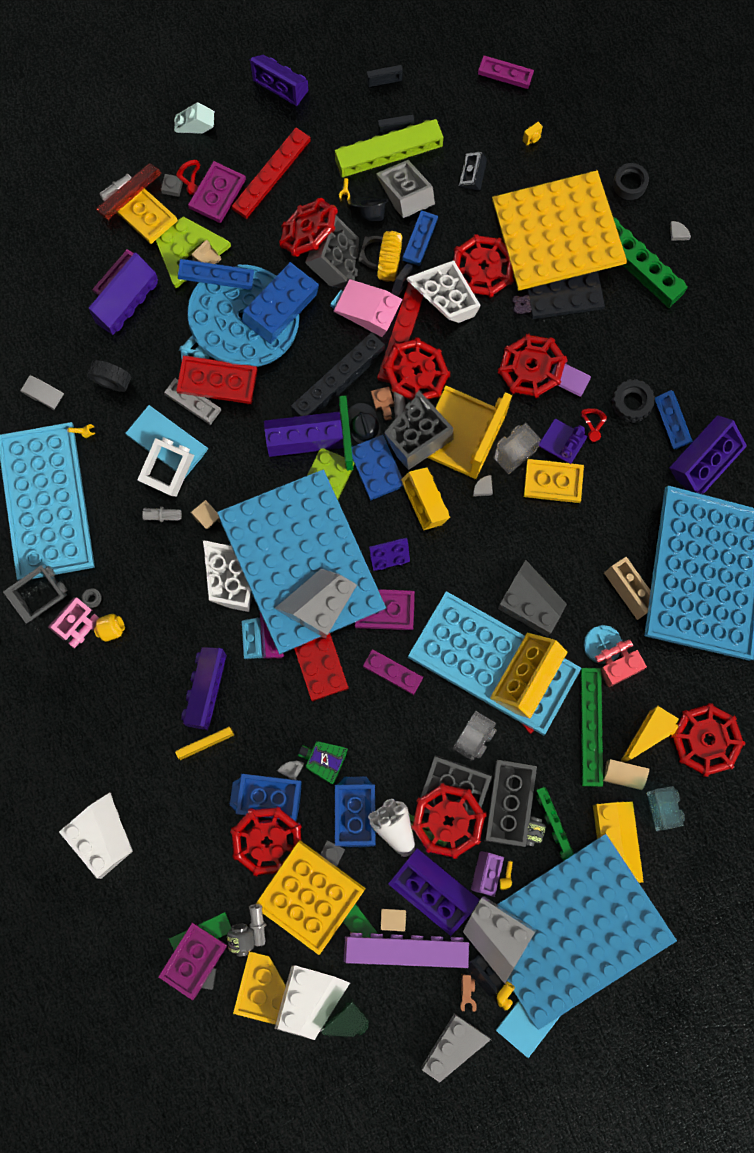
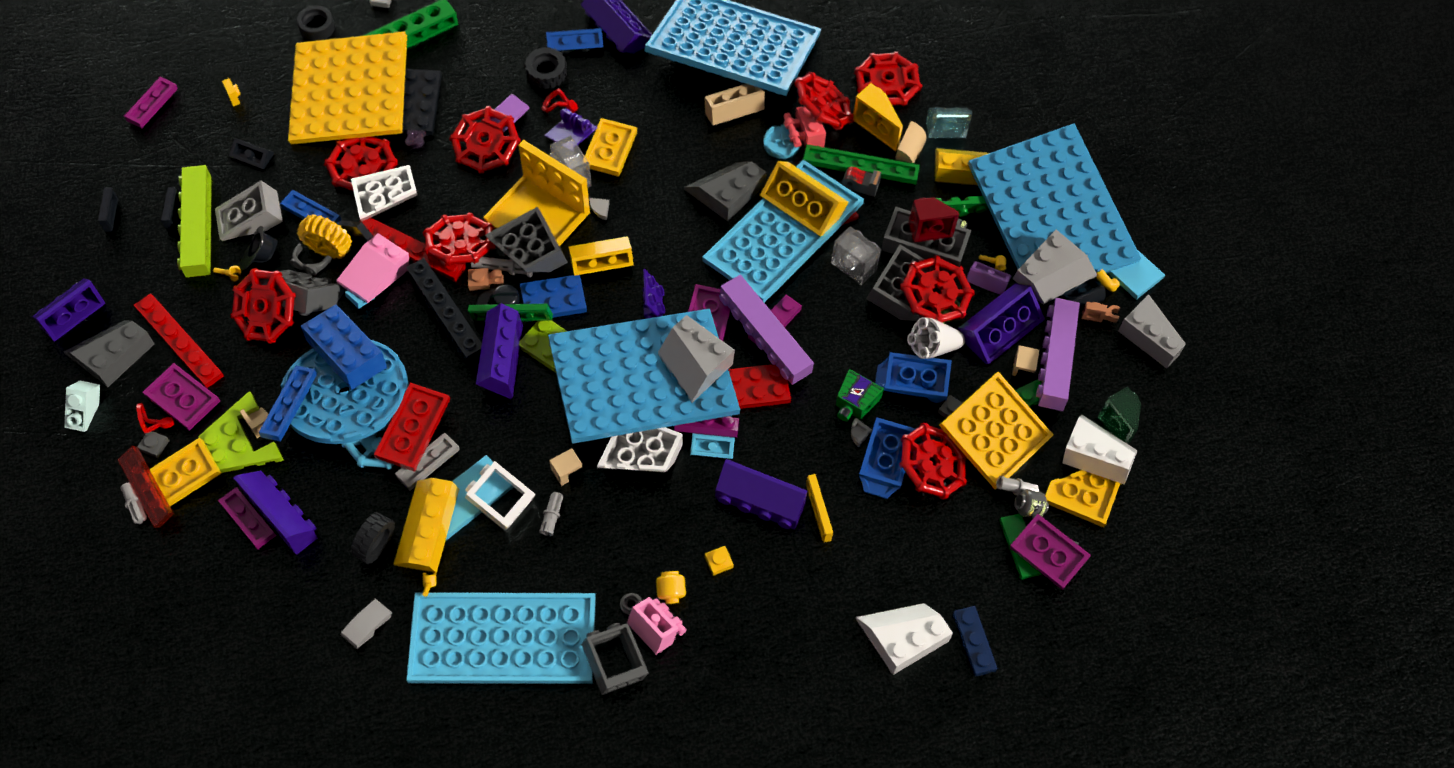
camera: 80 degrees left, 15 degrees down
none -> dark grey wedge [64,320,154,387]
none -> yellow slope [394,478,459,573]
none -> yellow plate [705,546,734,576]
none -> medium lavender brick [719,274,814,385]
none -> red plate [795,72,854,130]
none -> dark grey leg [842,167,881,197]
none -> dark red slope [908,197,959,242]
none -> dark blue plate [953,606,998,677]

